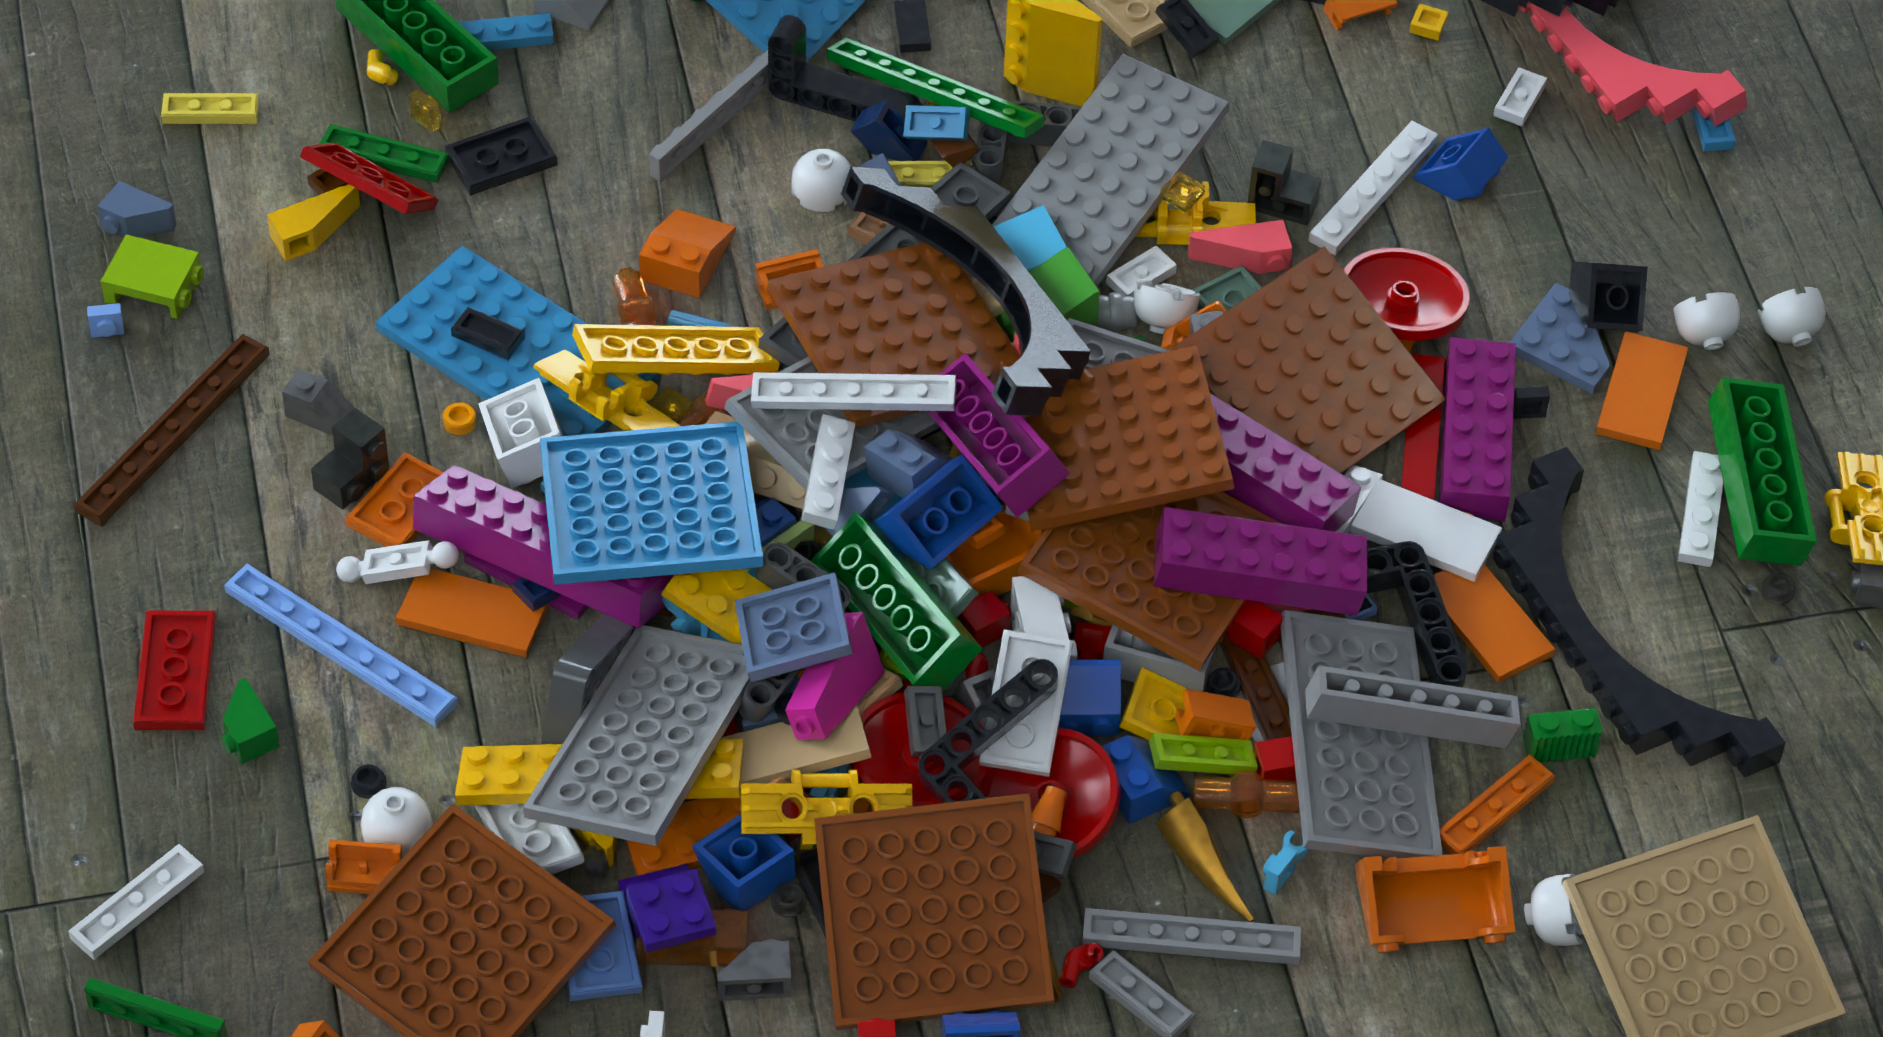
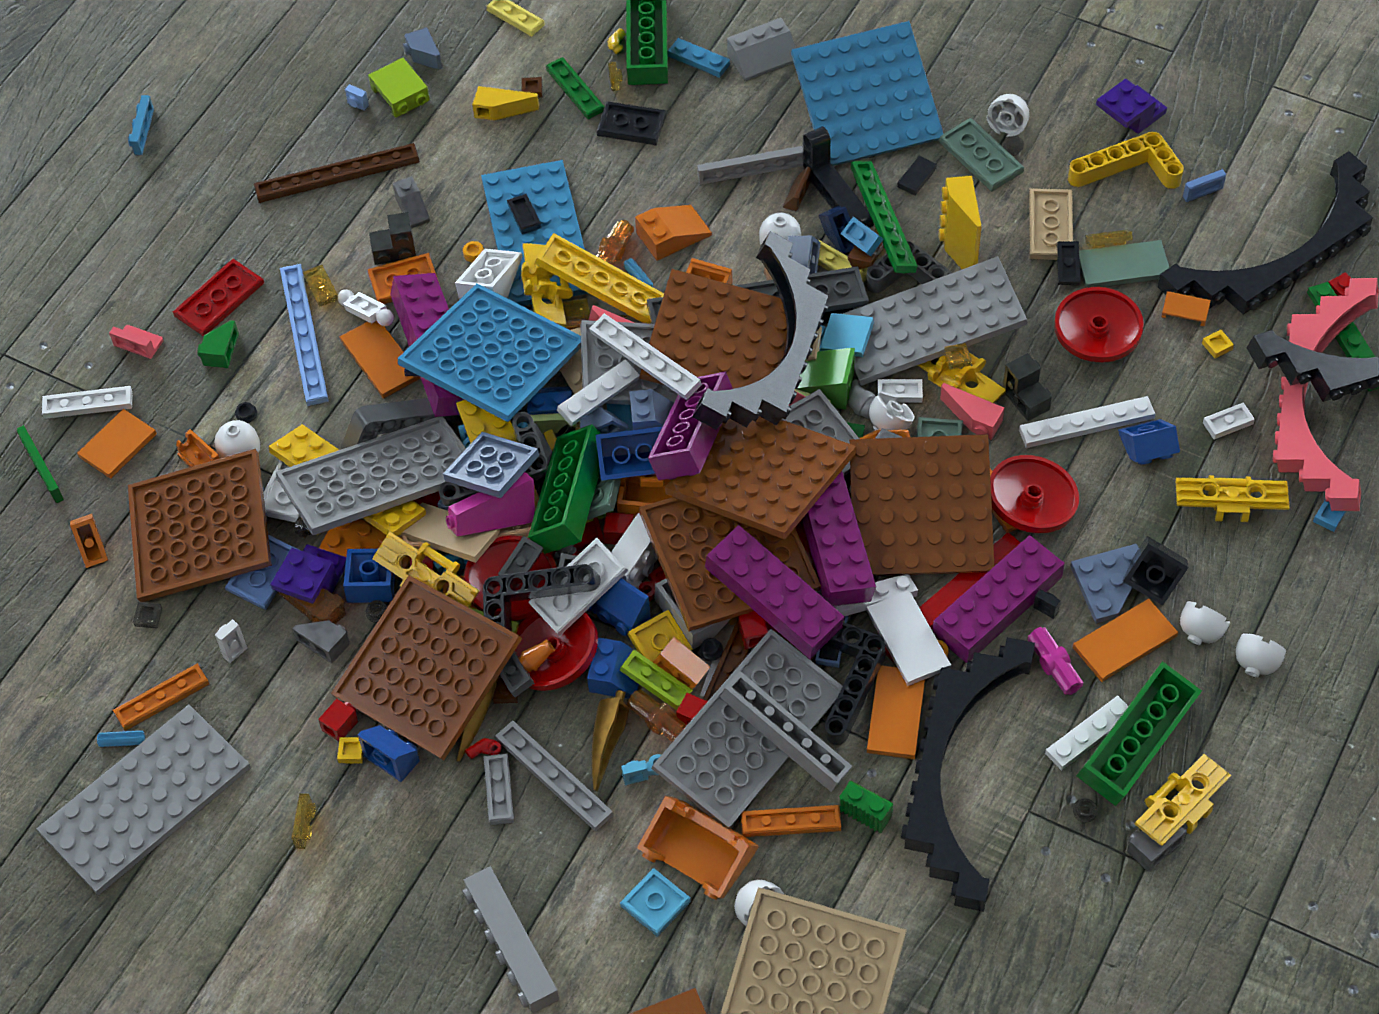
camera: 45 degrees right, 5 degrees up
red tile [300,142,439,214] -> none
none -> orange tile [77,409,157,479]
none -> coral panel [109,325,163,359]
none -> clear yellow plate [303,265,338,307]
none -> medium azure tile [620,868,691,937]
none -> reddish brown slope [783,167,811,211]
none -> dark pink piece [1027,627,1083,695]
none -> red dish [1054,287,1144,362]
none -> yellow piece [1175,475,1290,522]

